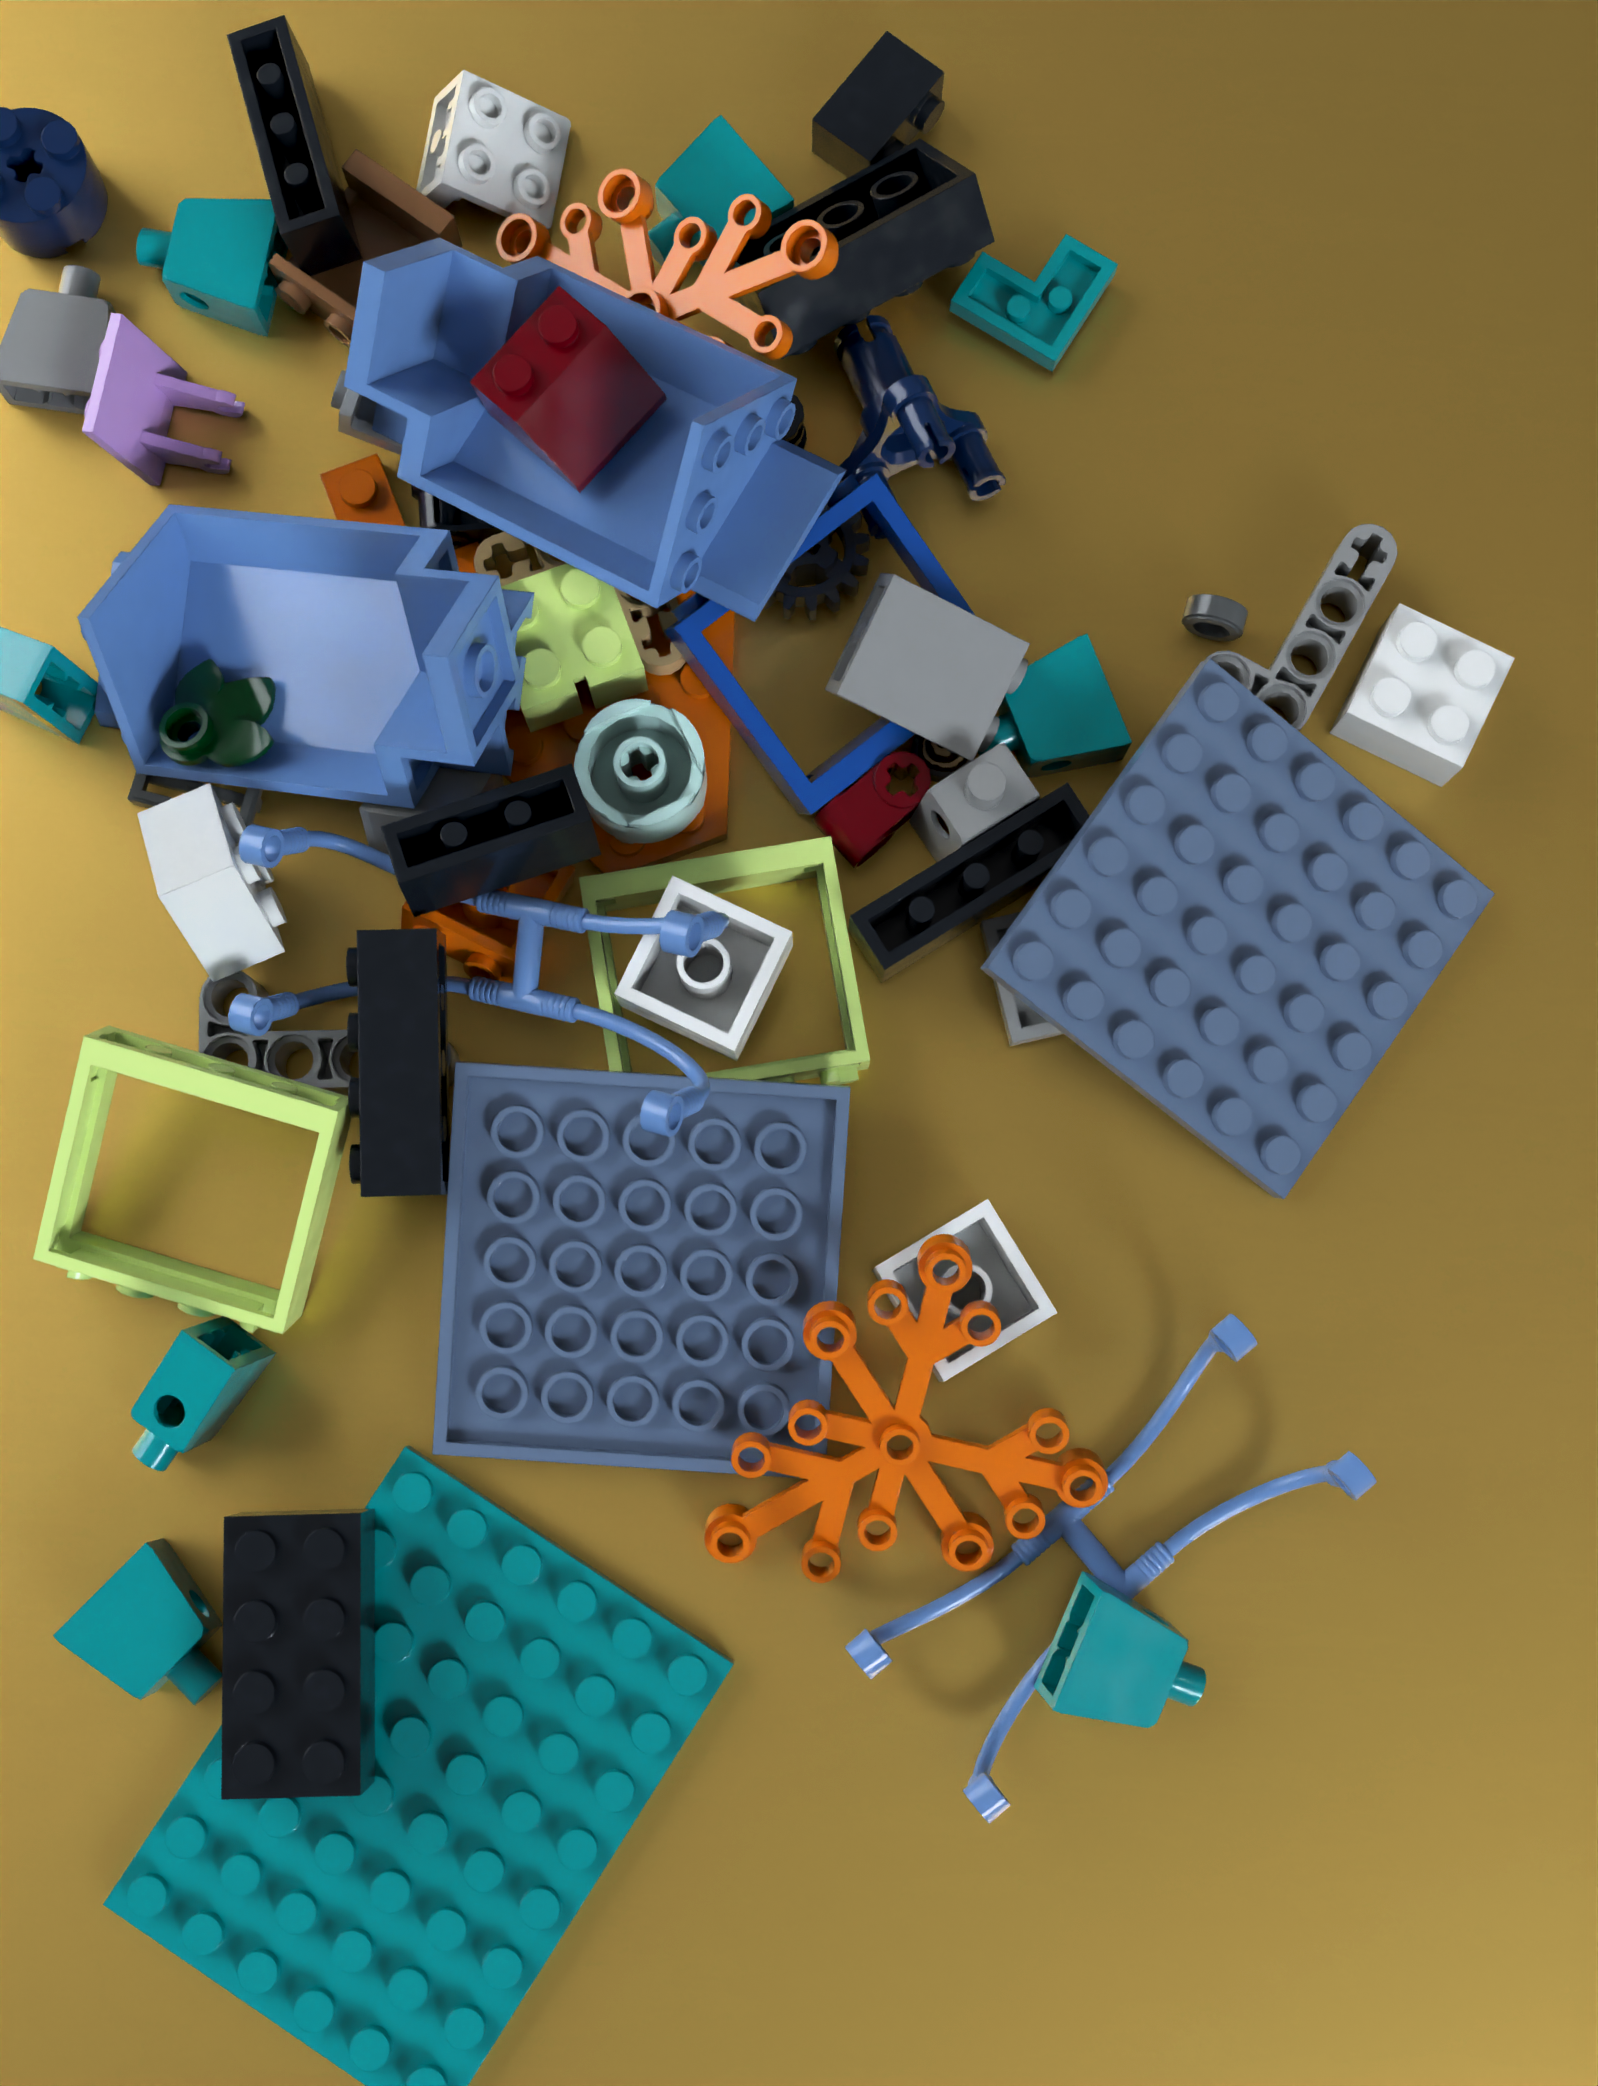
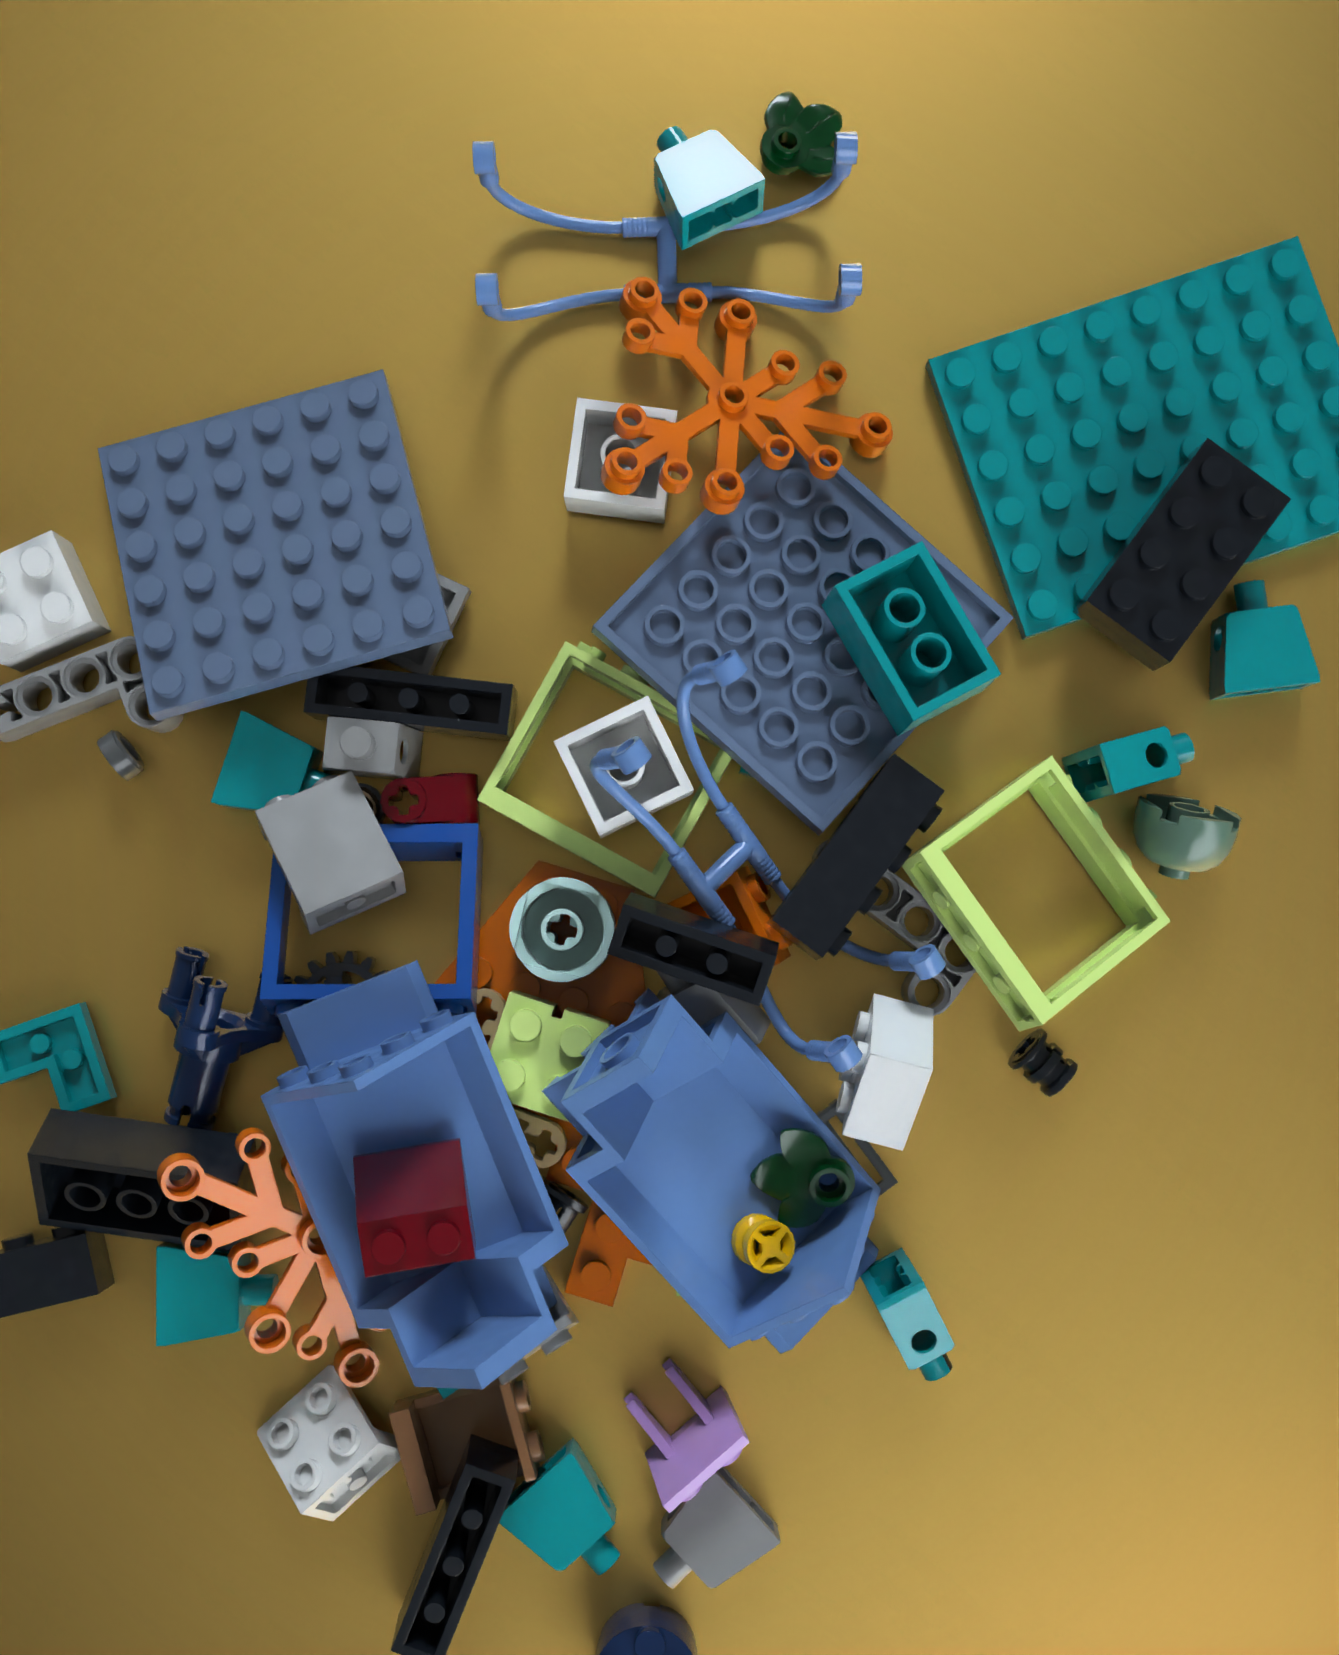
camera: 140 degrees left, 5 degrees up
none -> yellow wheel [731,1213,795,1274]
none -> dark green plate [760,91,842,177]
none -> teal brick [821,541,1001,736]
none -> black bush [1008,1028,1078,1097]
none -> sand green cylinder [1133,794,1242,880]

